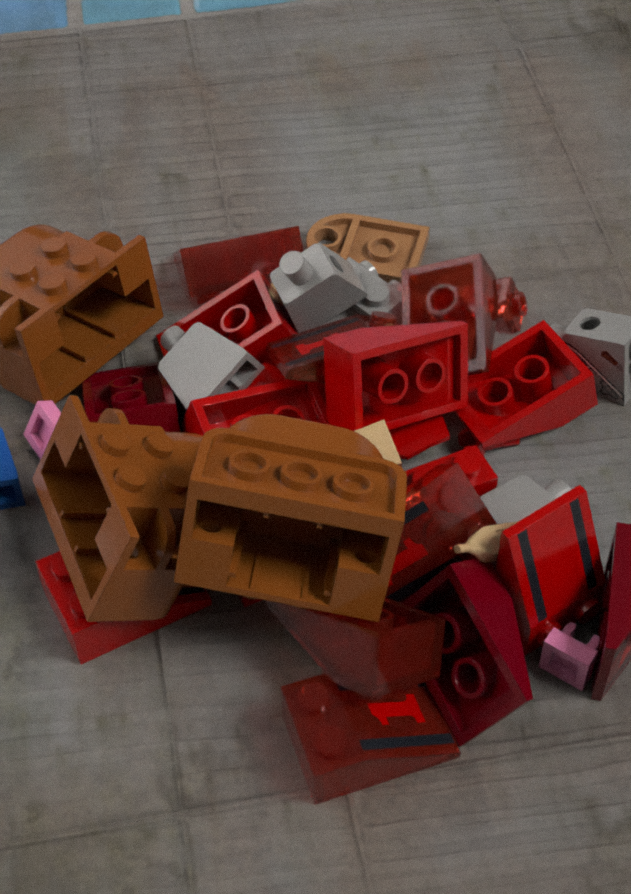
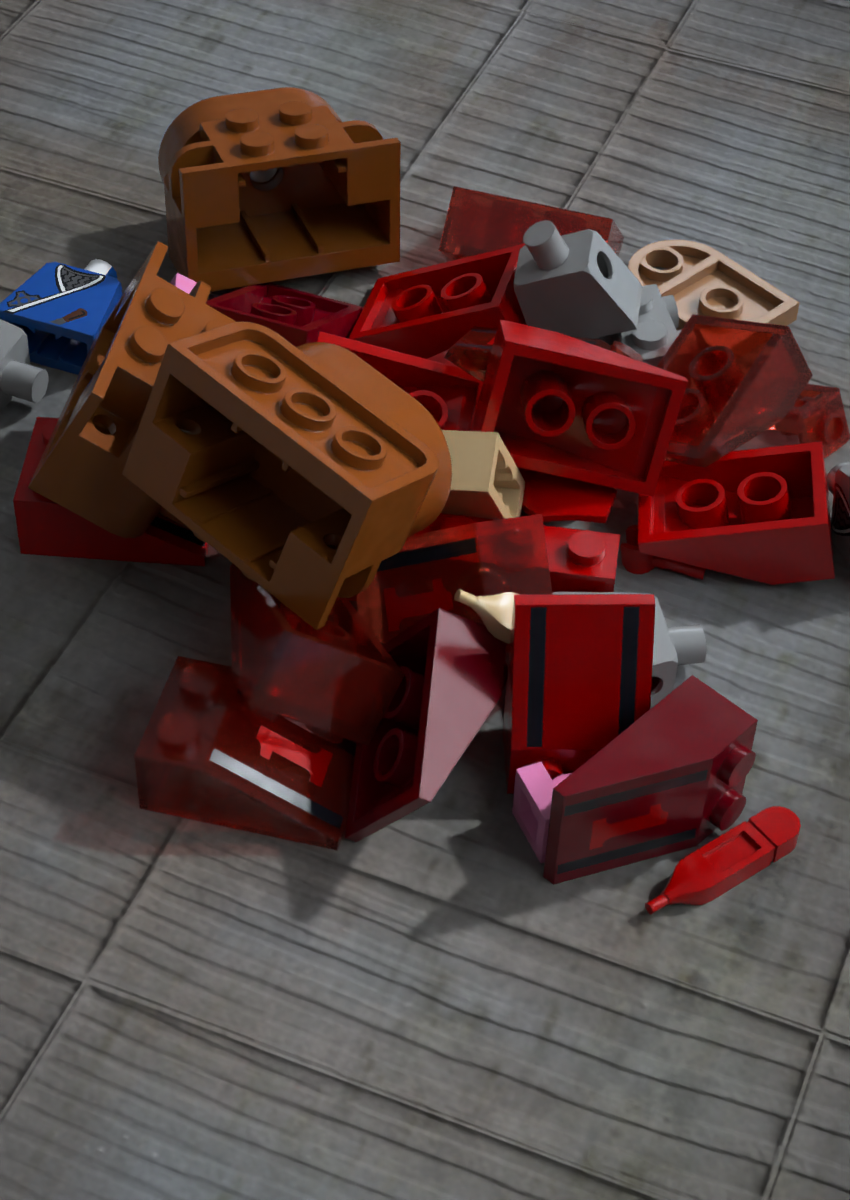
camera: 30 degrees right, 5 degrees down
light grey torso [158,322,265,410] -> none

